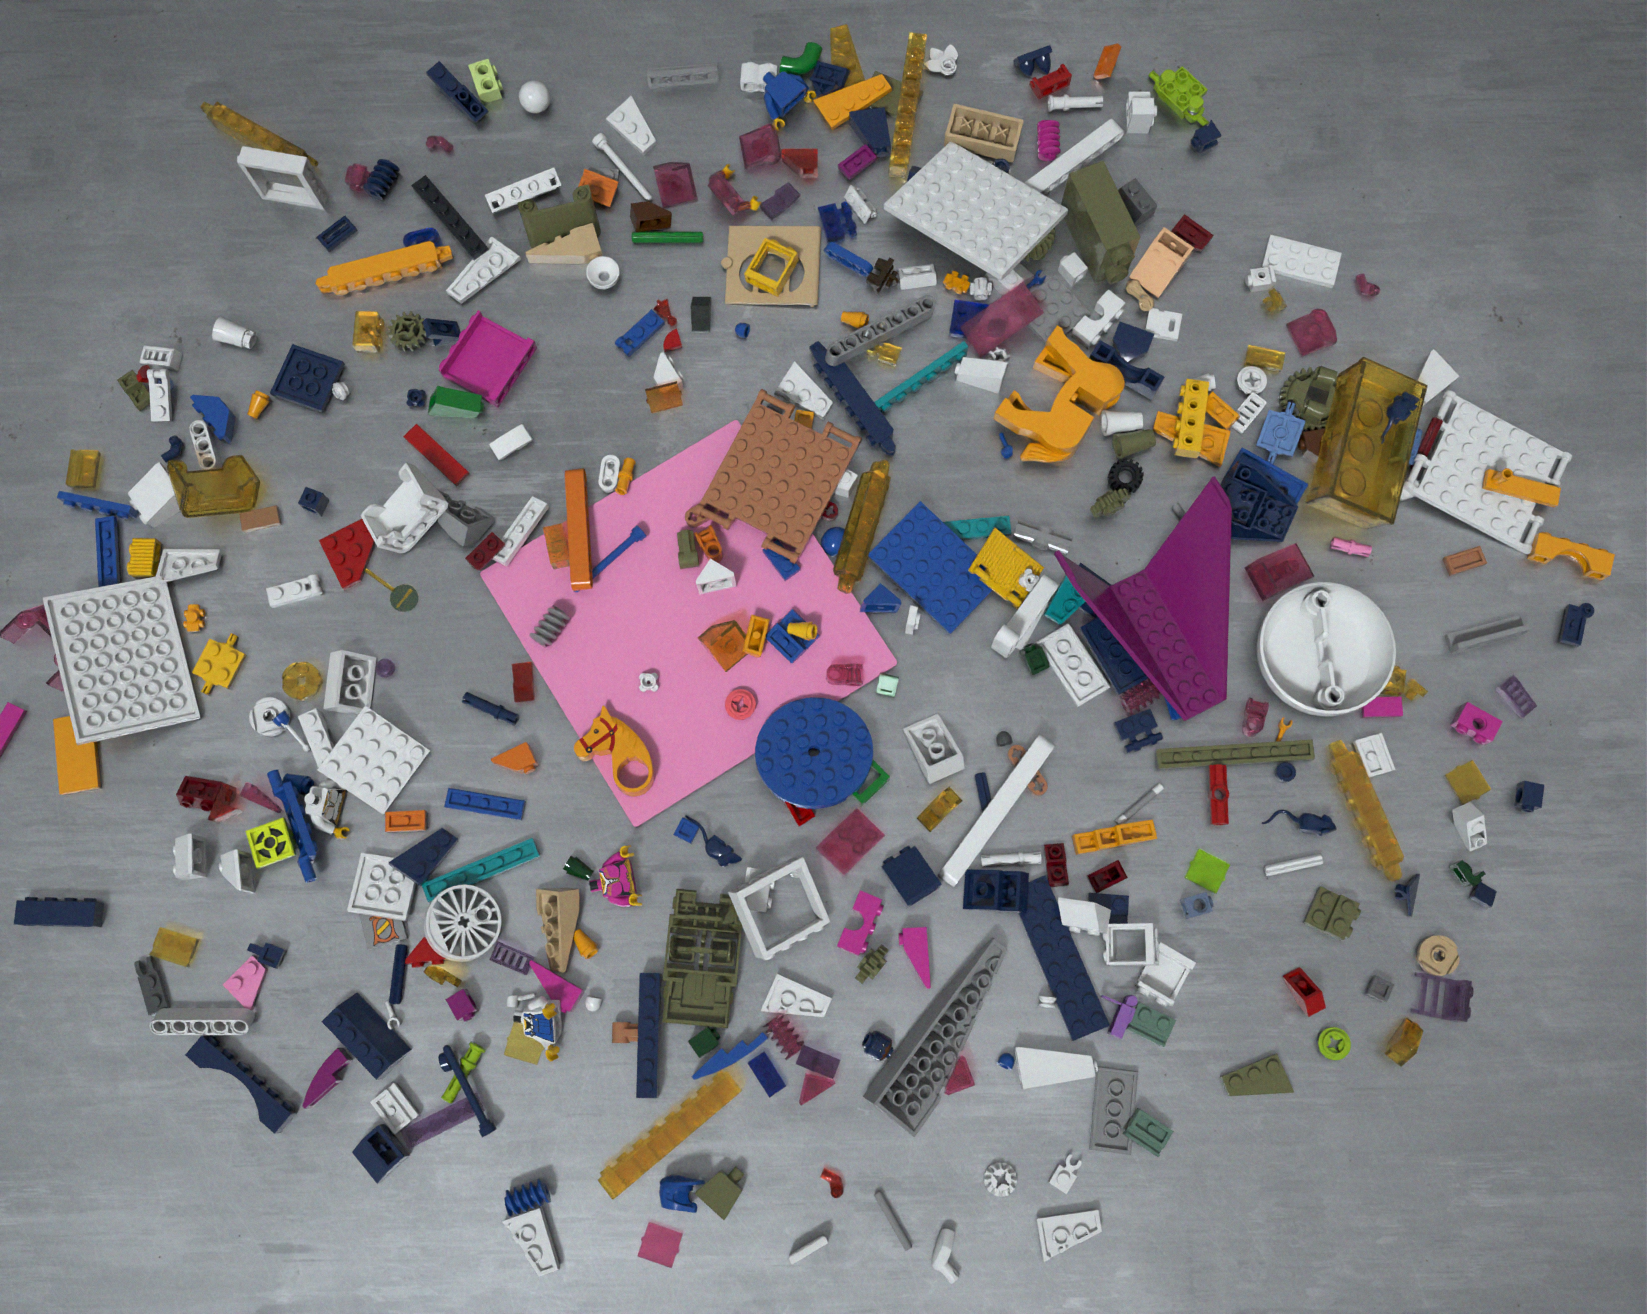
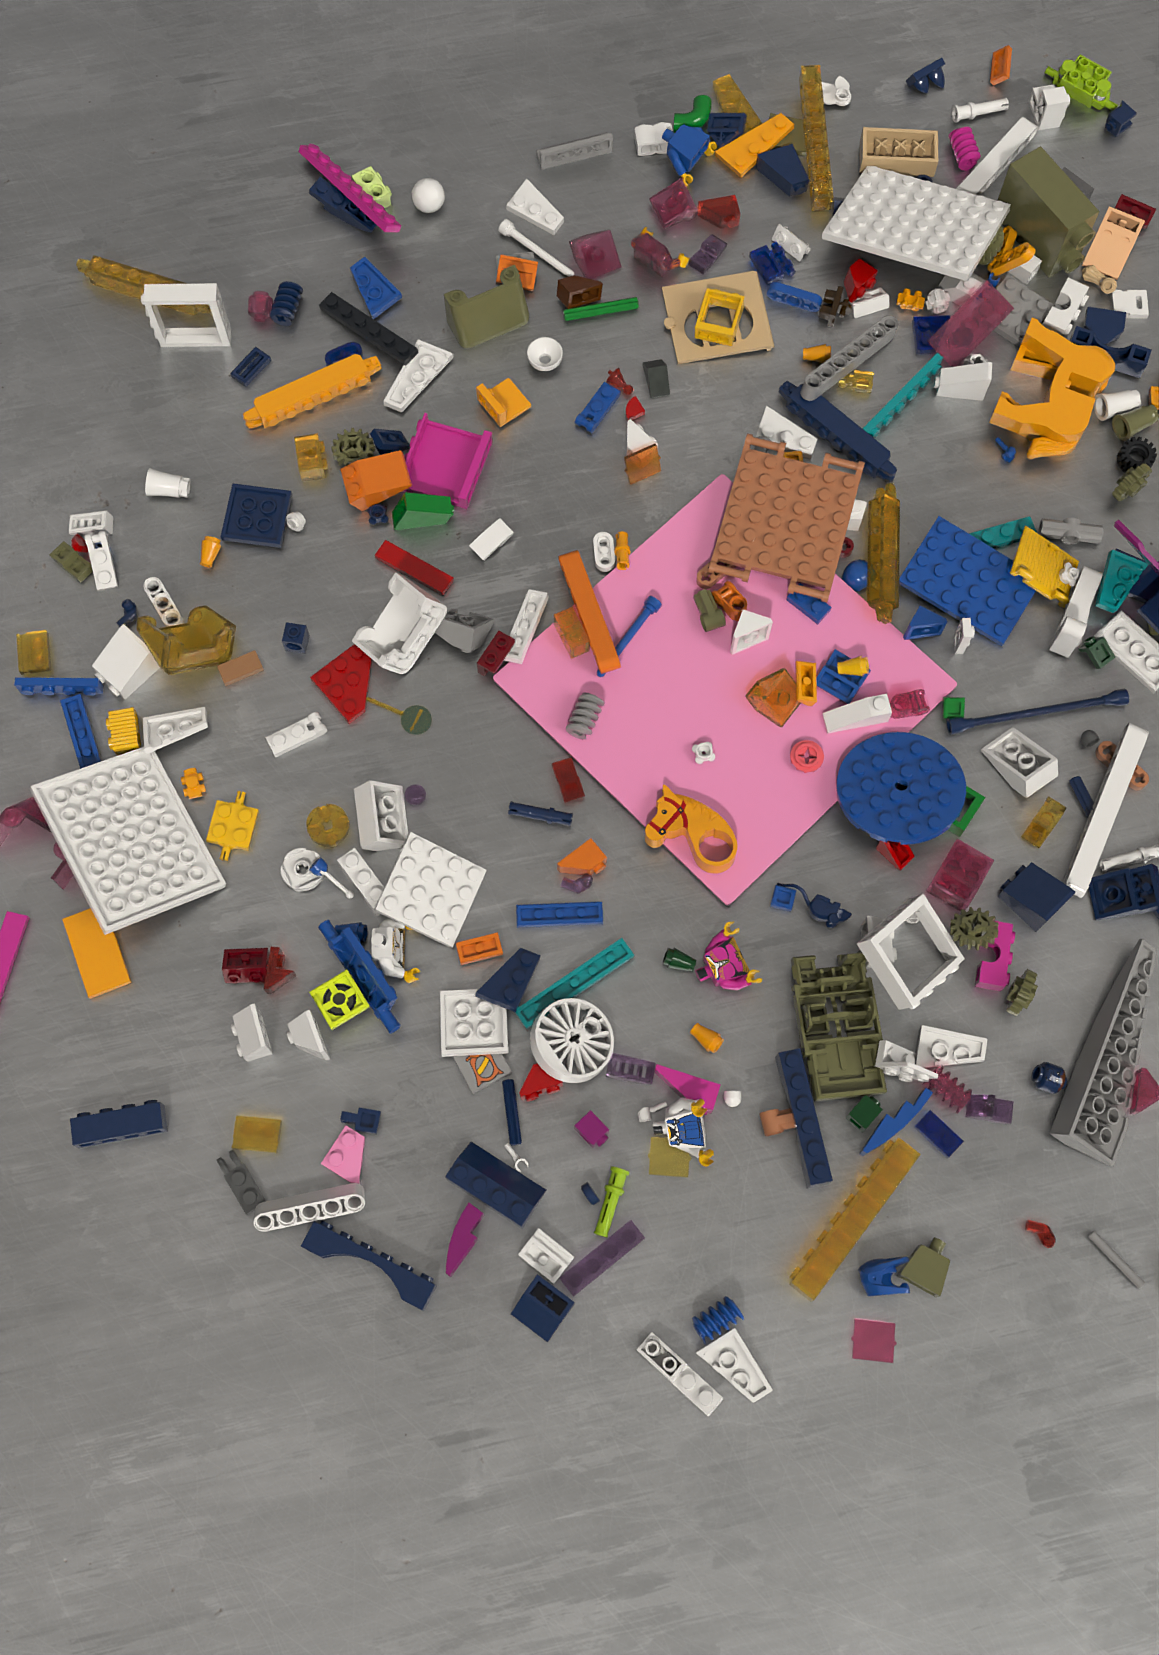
camera: 15 degrees left, 5 degrees down
blue slope [190,395,236,444] -> none
clear pink slope [240,782,282,813] -> none
clear yellow slope [424,966,462,987] -> none
clear pink arm [426,135,453,153] -> none
dark blue piece [443,1045,497,1138] -> none
white window [485,168,561,214] -> none
tan wedge [525,223,603,264] -> none
tan wedge [536,888,580,972] -> none
blue hinge [735,323,750,339] -> none
white tile [789,1234,829,1264] -> none
clear pink slope [799,1073,836,1106] -> none
magenta plate [838,144,877,181] -> none
dark pink slope [898,927,931,989] -> none
red hinge [1029,64,1072,100] -> none
none -> dark pink plate [298,144,402,233]
none -> orange slope [340,450,412,511]
none -> blue wing [350,257,402,319]
none -> light orange bracket [476,378,531,427]
none -> clear purple arm [561,874,593,893]
none -> white slope [637,1332,723,1417]
none -> white slope [822,694,892,734]
none -> red slope [844,258,878,303]
none -> white bracket [875,1040,938,1082]
none -> dark blue hose [947,689,1129,735]
none -> olive gear [950,907,999,951]
none -> light orange beam [987,225,1035,276]

